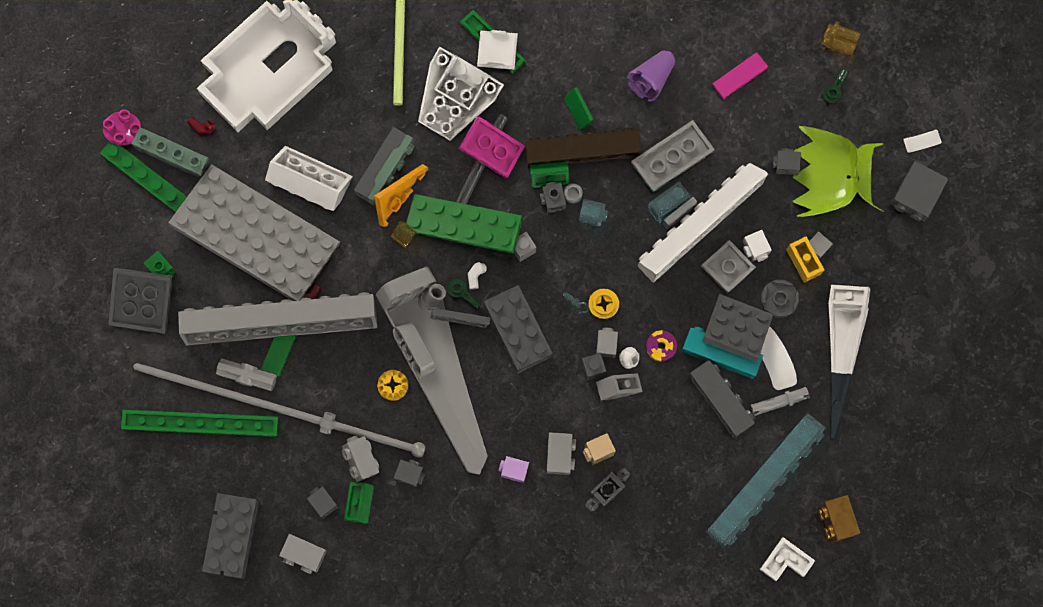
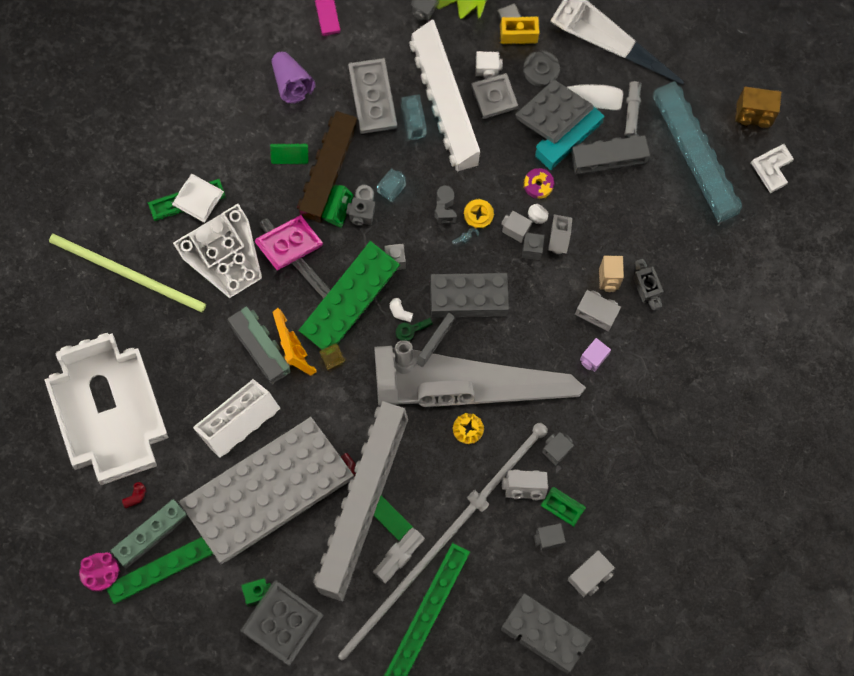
camera: 70 degrees left, 5 degrees down
light grey tile [663,197,697,229] -> none
none -> dark grey leg [434,185,457,223]

